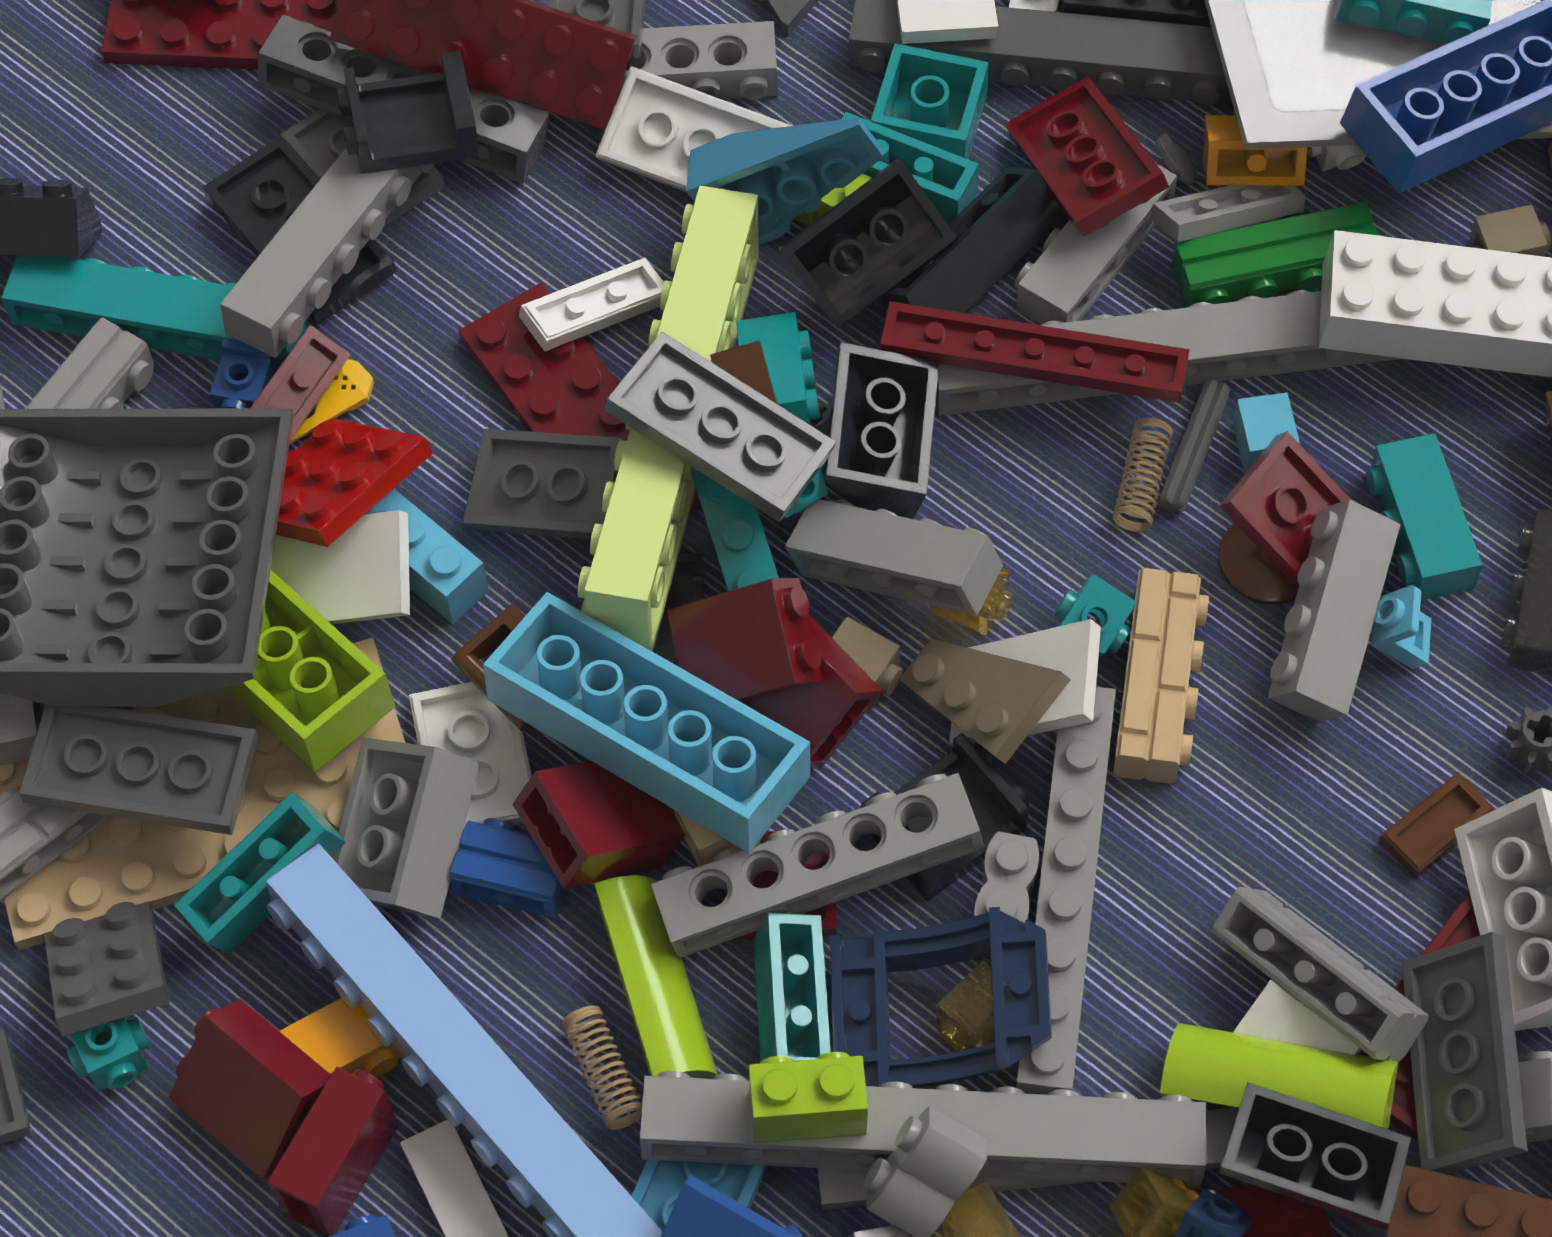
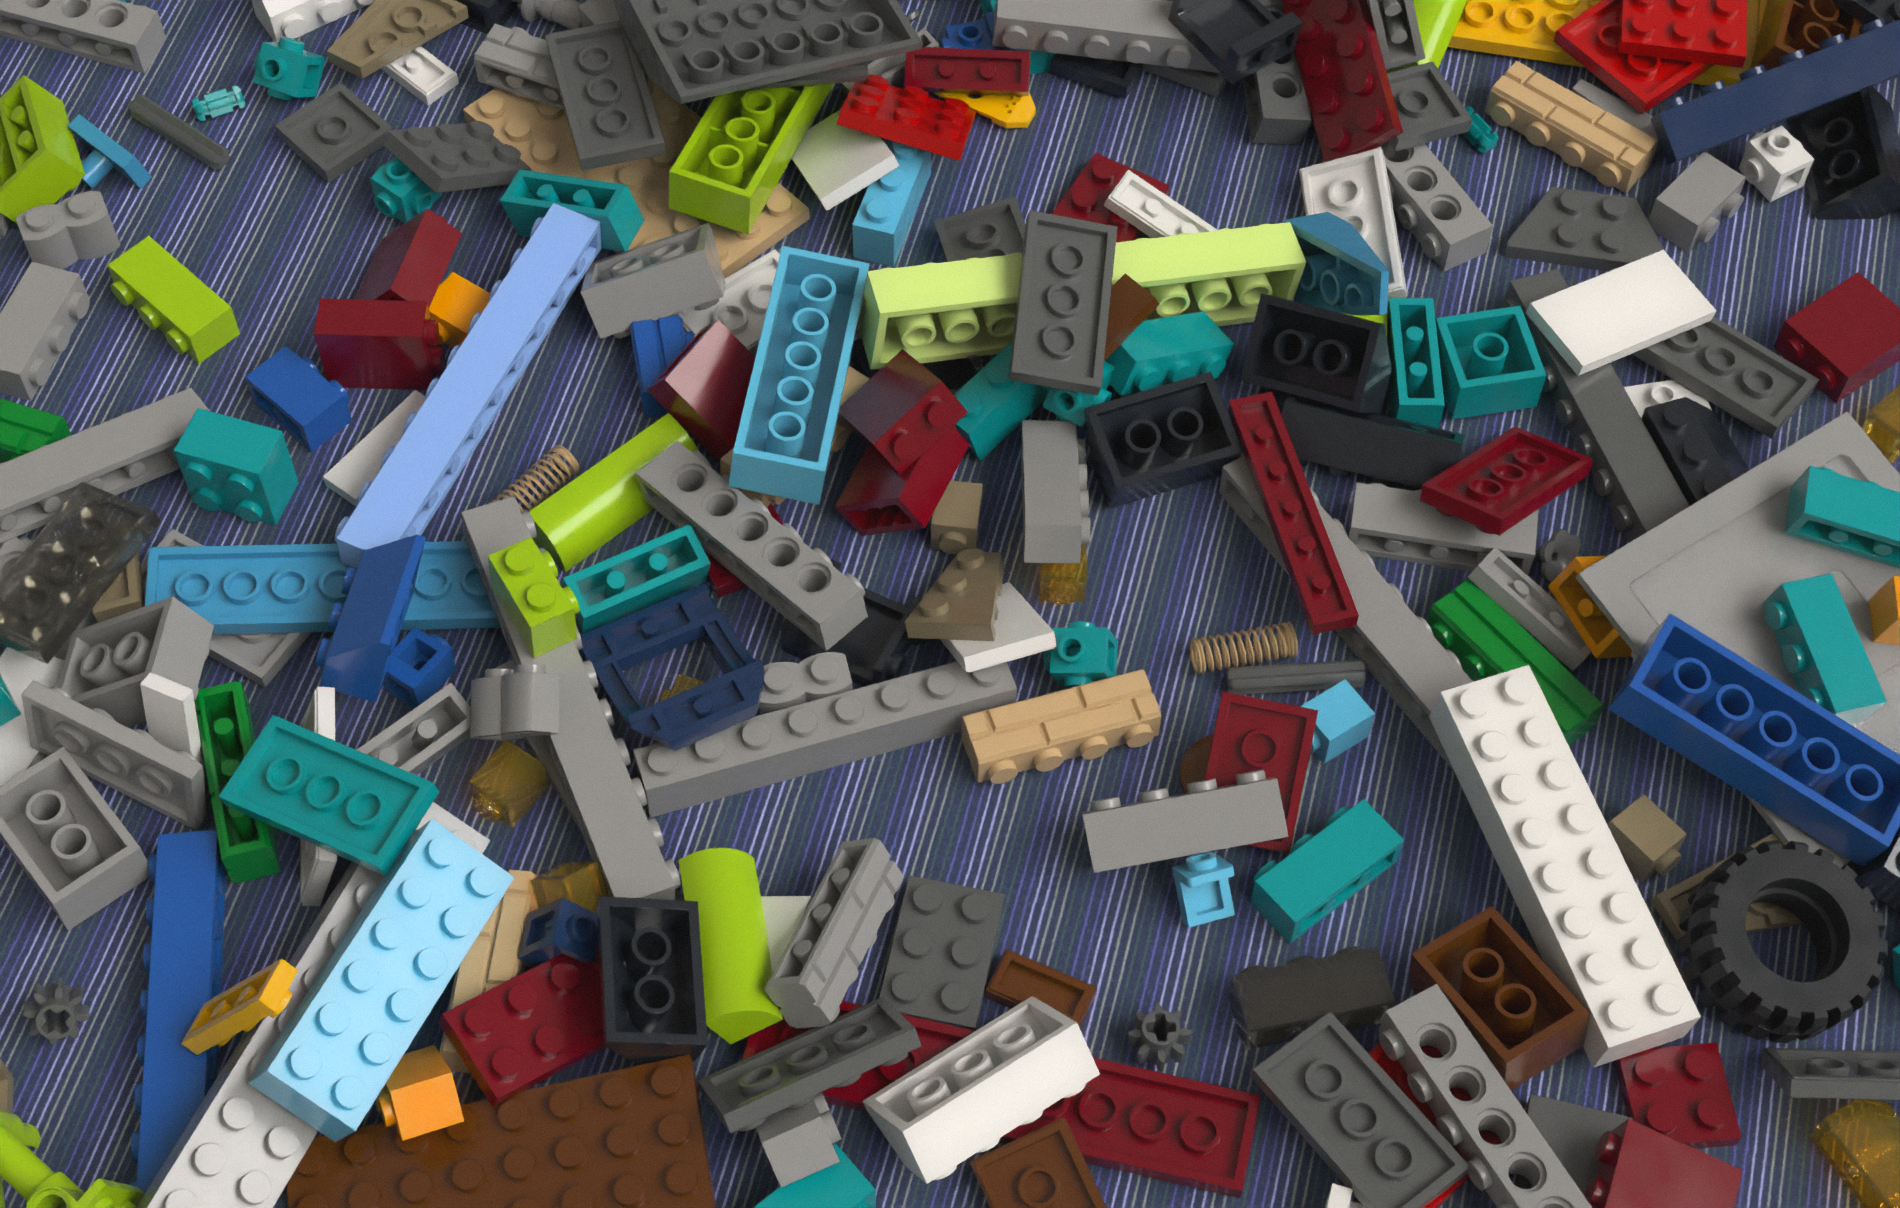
camera: 60 degrees right, 5 degrees down
none -> dark grey plate [879,875,1005,1031]

